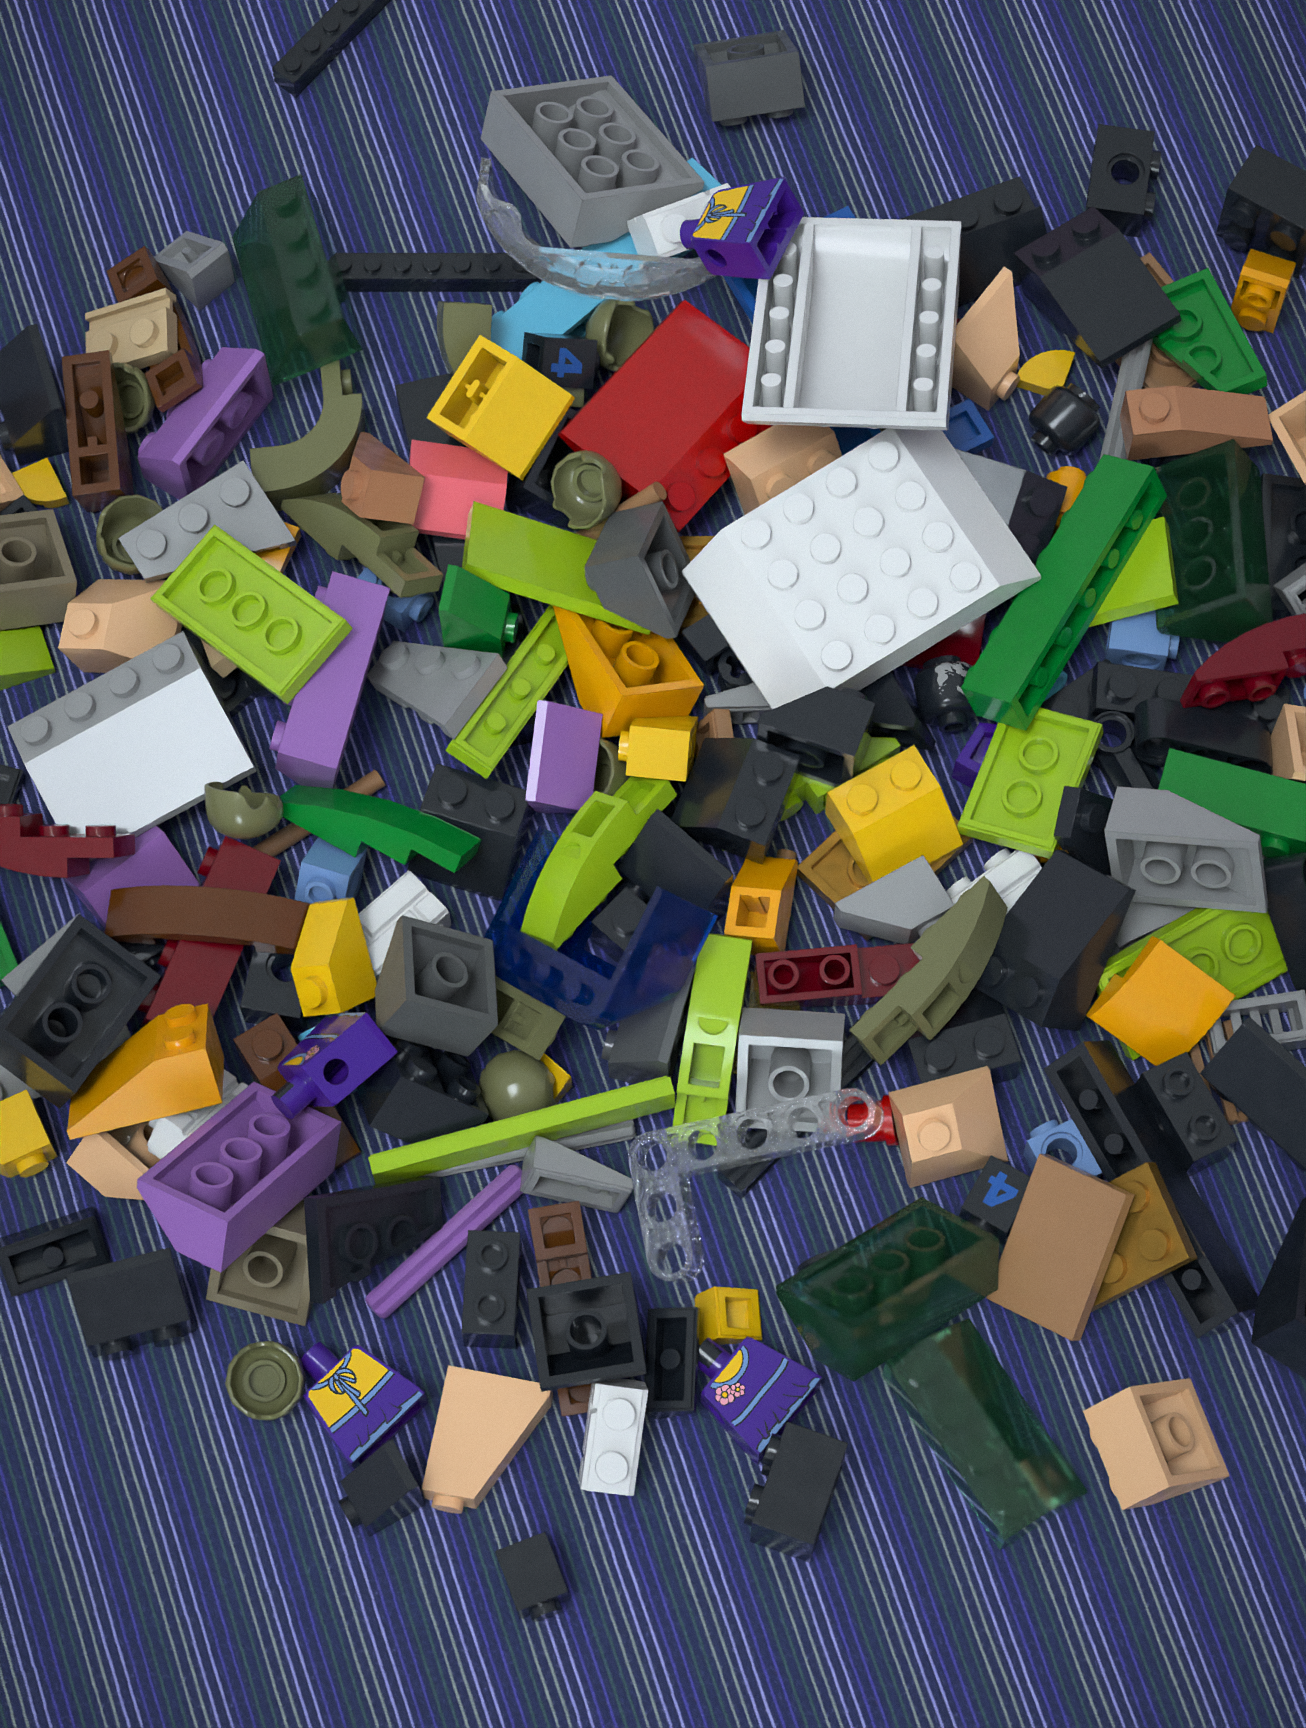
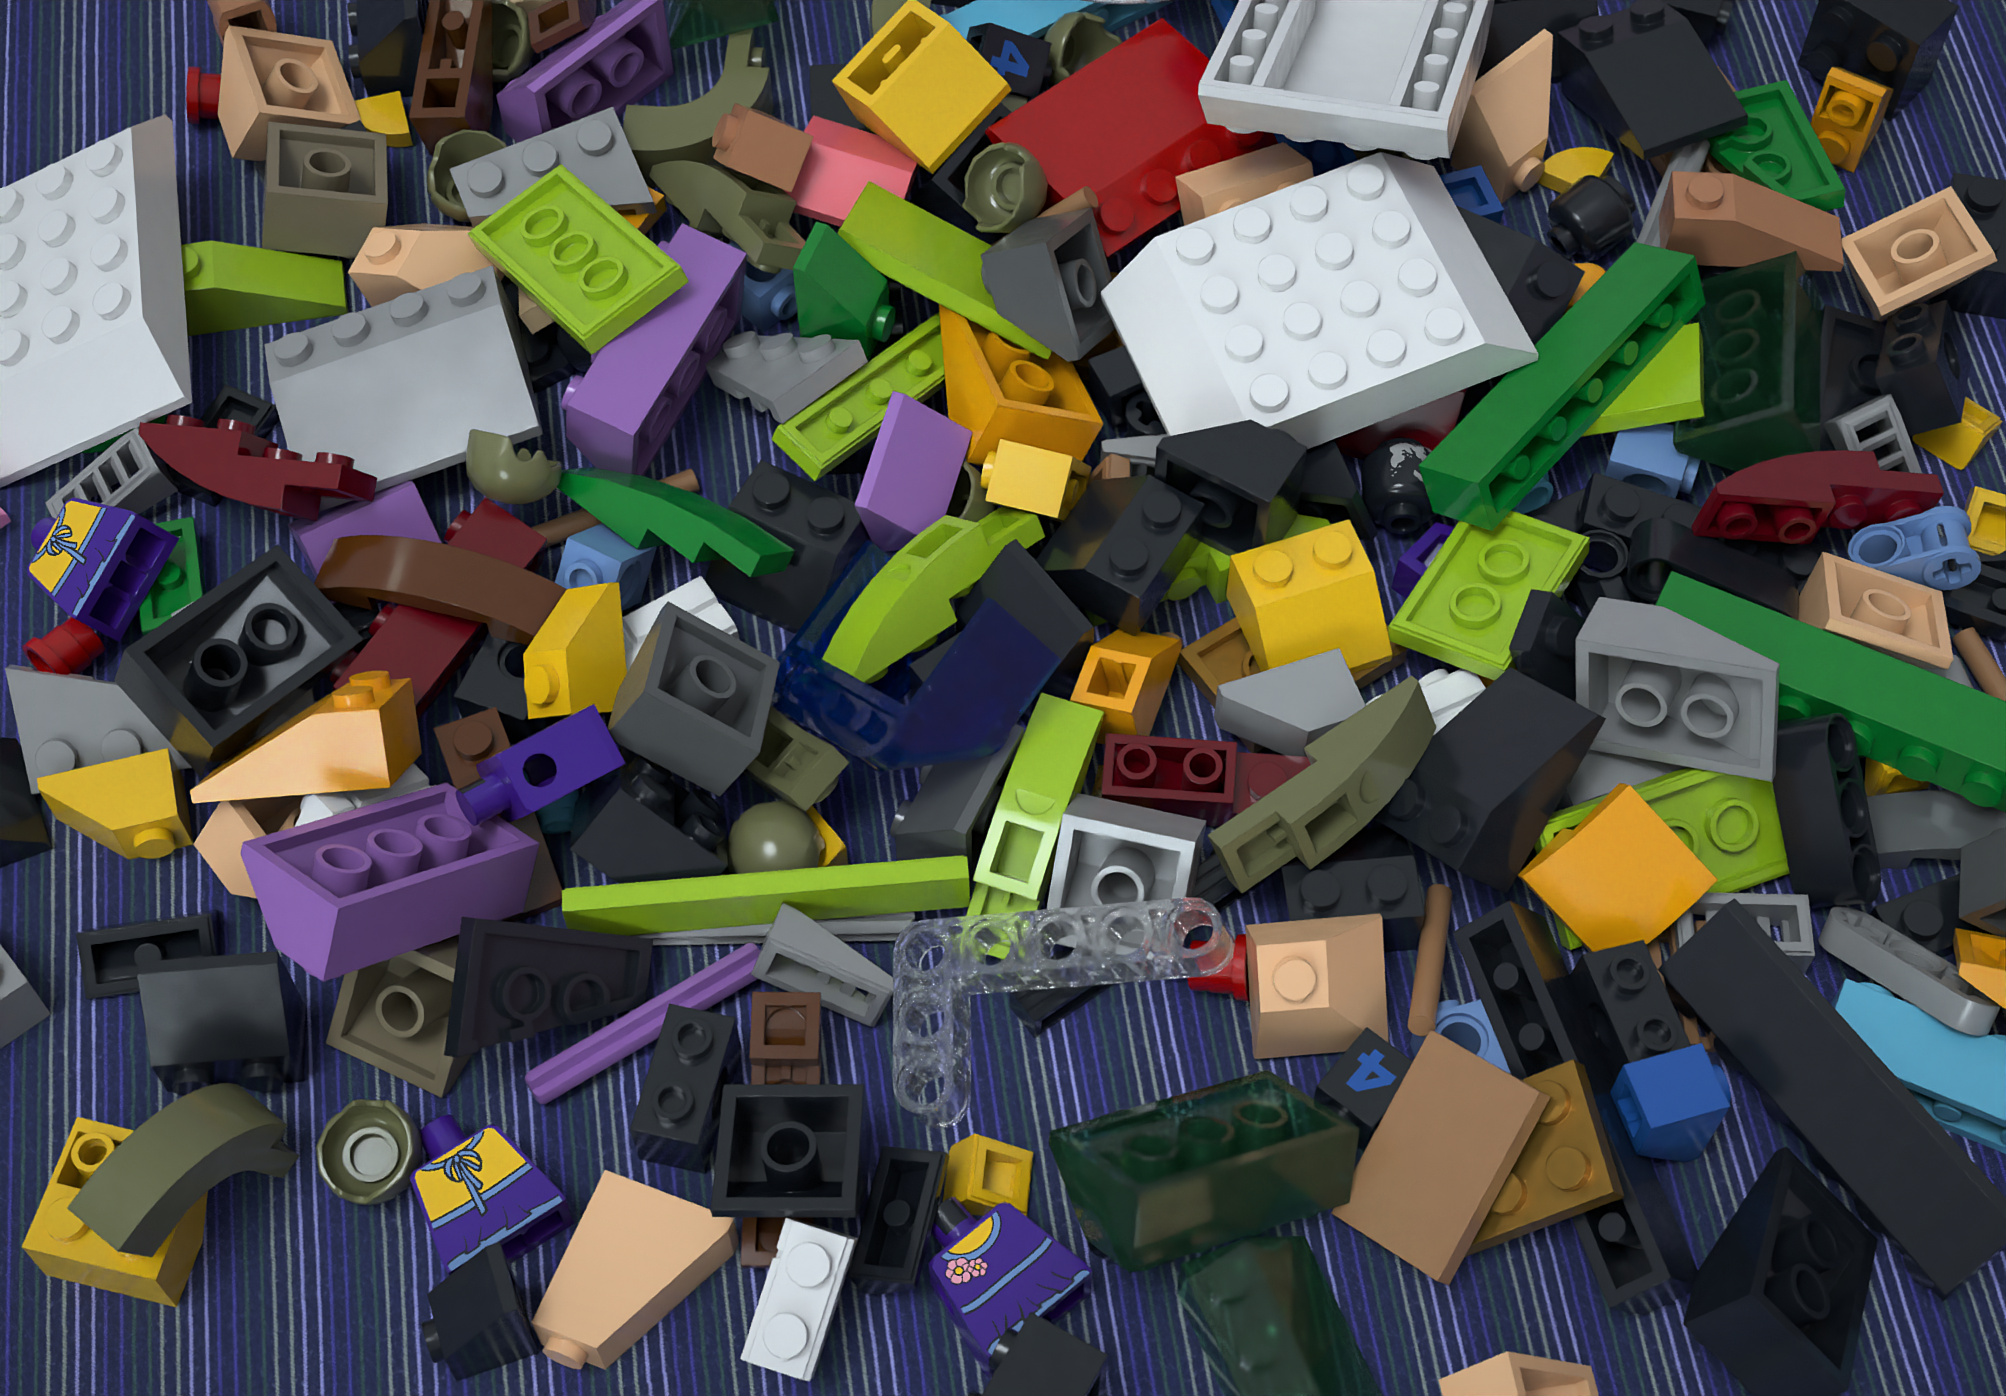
camera: 10 degrees right, 10 degrees down
none -> yellow slope [22,1117,208,1308]
none -> olive arch [67,1083,299,1258]
none -> medium nougat bar [1408,884,1453,1036]
none -> blue slope [1610,1043,1731,1162]

